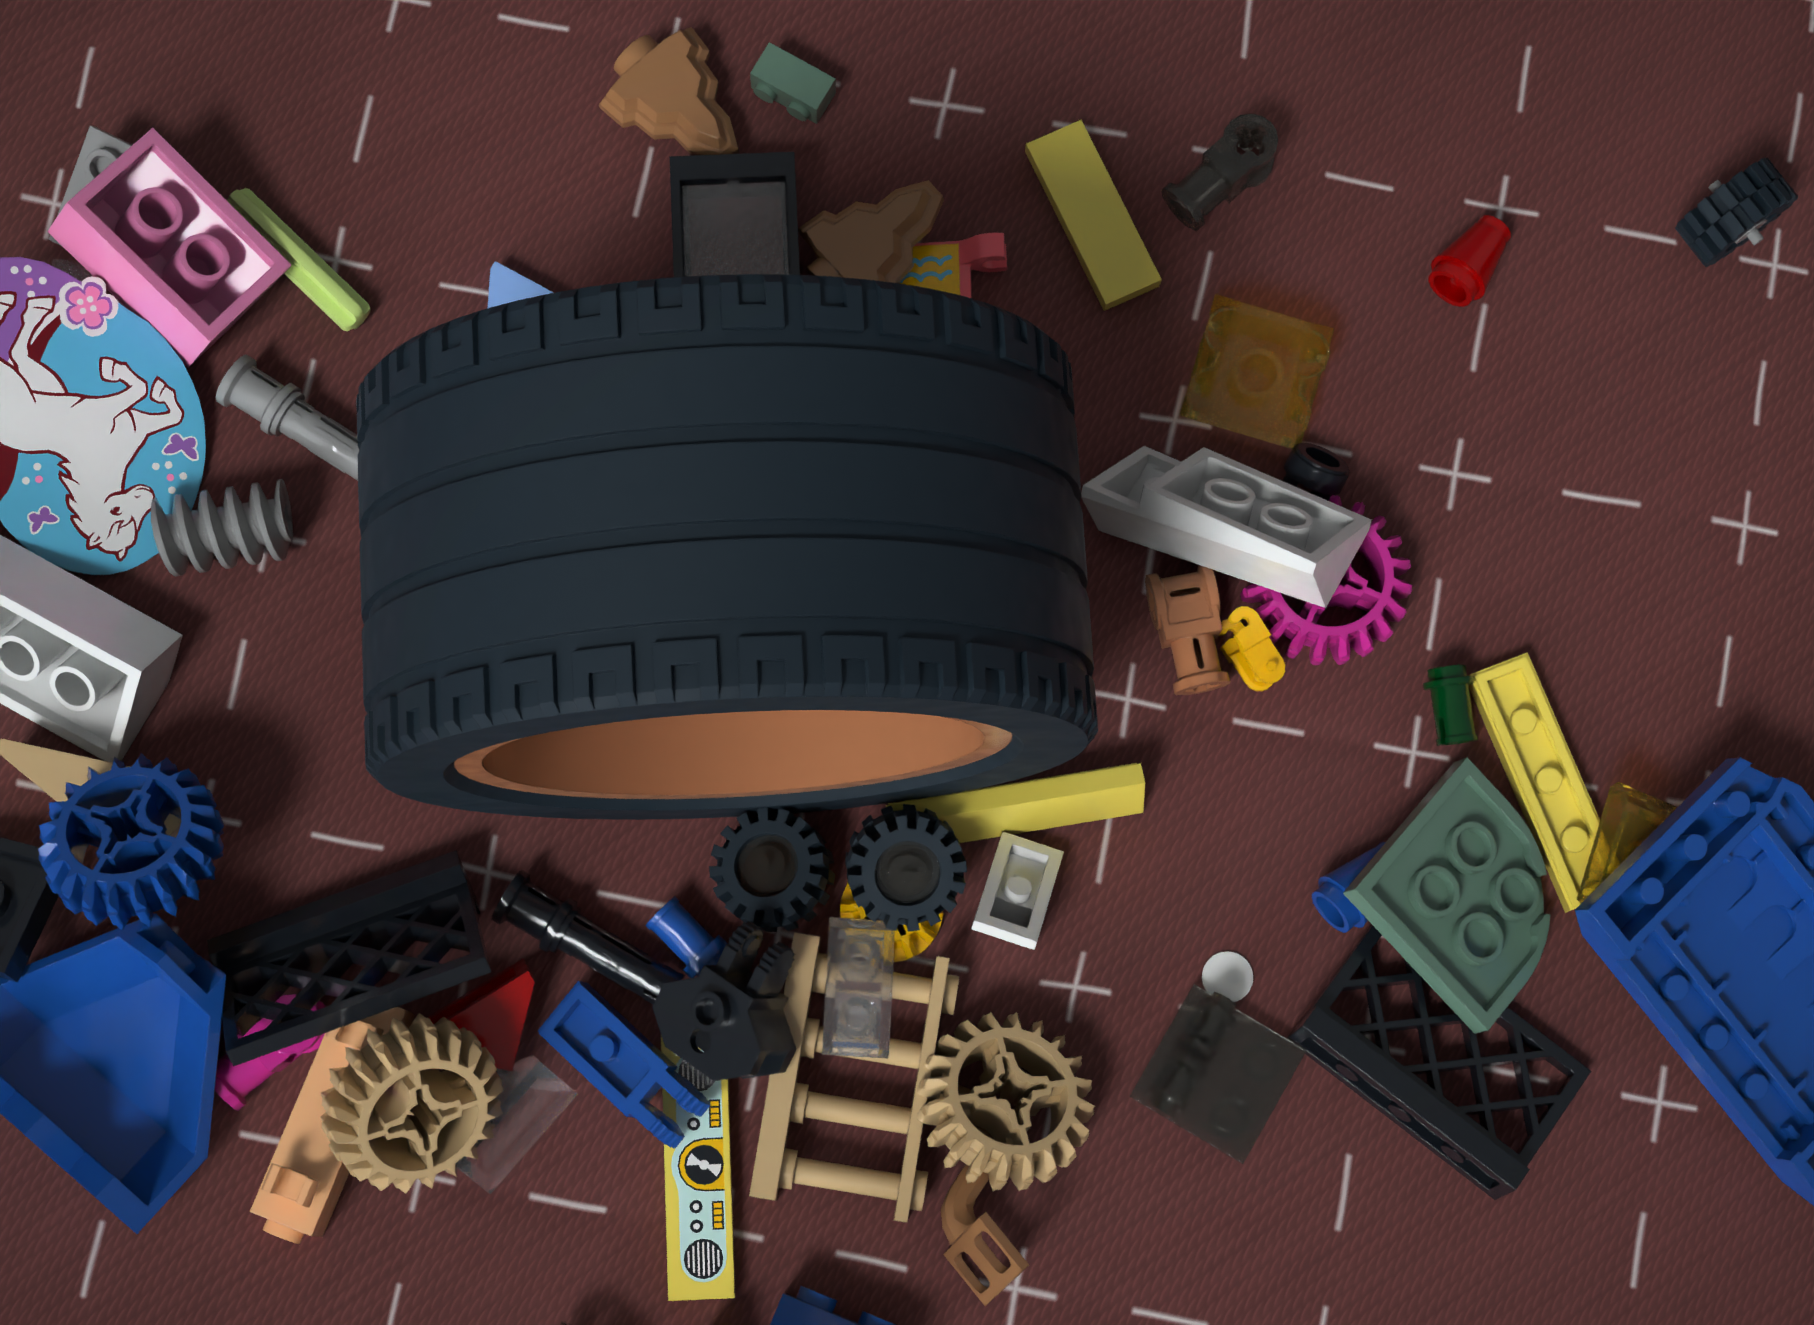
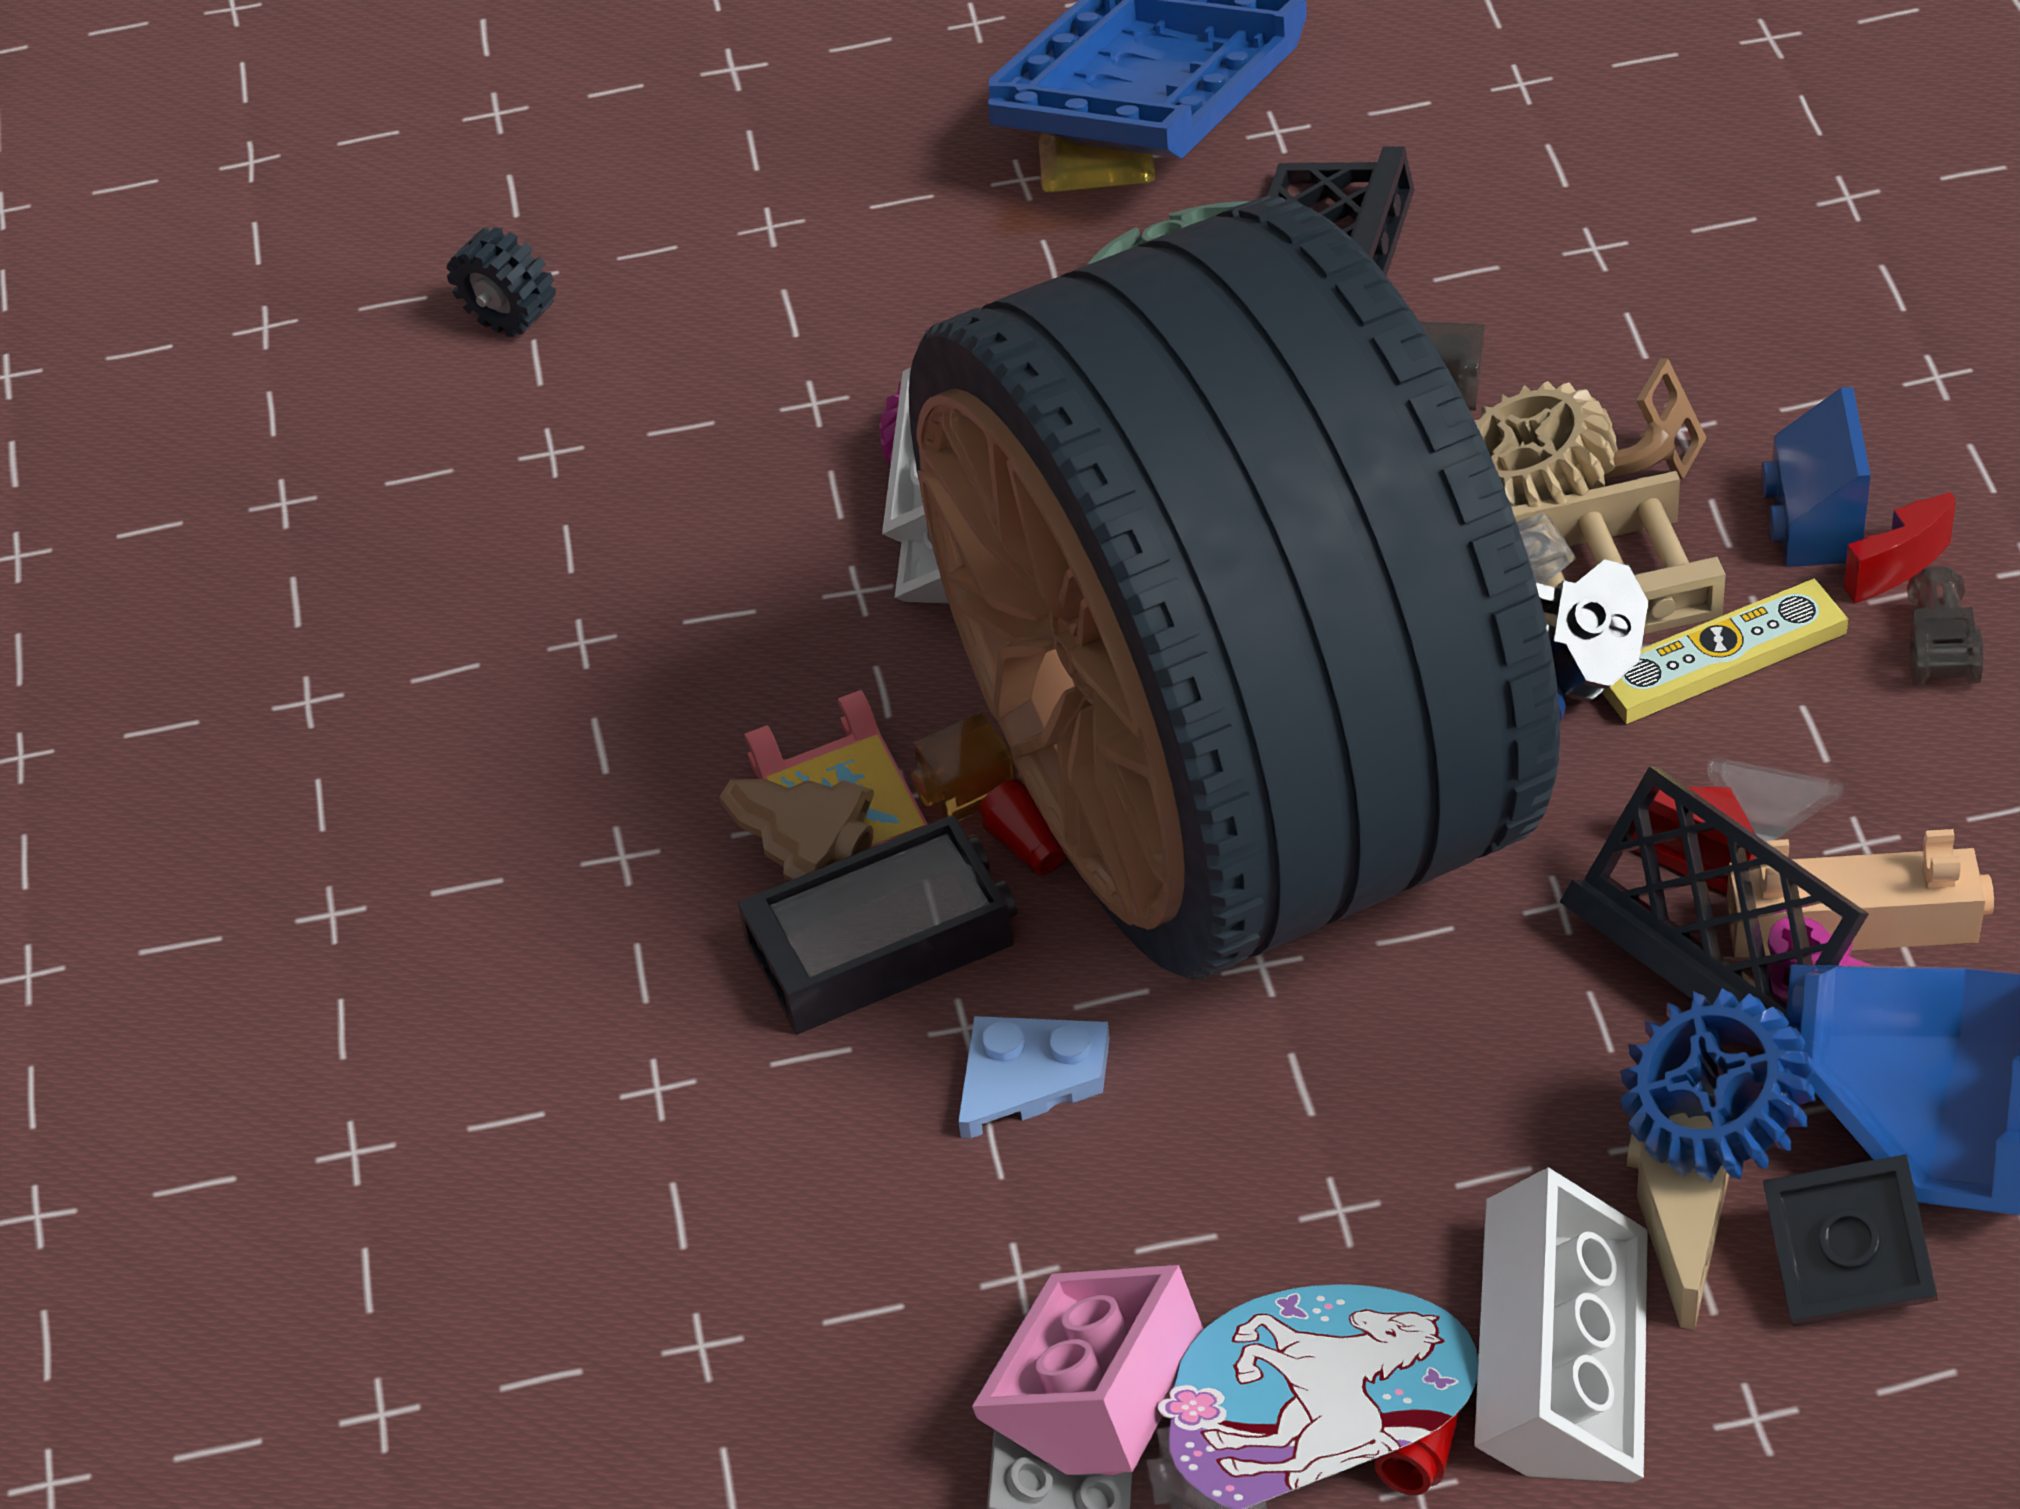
camera: 100 degrees left, 30 degrees down
light grey piece [151,479,293,577] -> none
light grey pin [215,354,359,481] -> none
yellowish green axle [227,188,371,331] -> none
tan gear [320,1013,504,1194] -> none
black pin [491,870,685,1004] -> none
blue hinge [538,981,711,1149] -> none
medium nougat rock [599,27,739,156] -> none
sand green piece [750,42,836,124] -> none
light yellow tile [1025,120,1162,311] -> none
clear smoke connector [1161,113,1278,232] -> none
clear yellow slope [1179,294,1334,449] -> none
black tile [1282,442,1350,501] -> none
red cone [1428,215,1511,307] -> none
light yellow tile [1468,652,1619,913] -> none

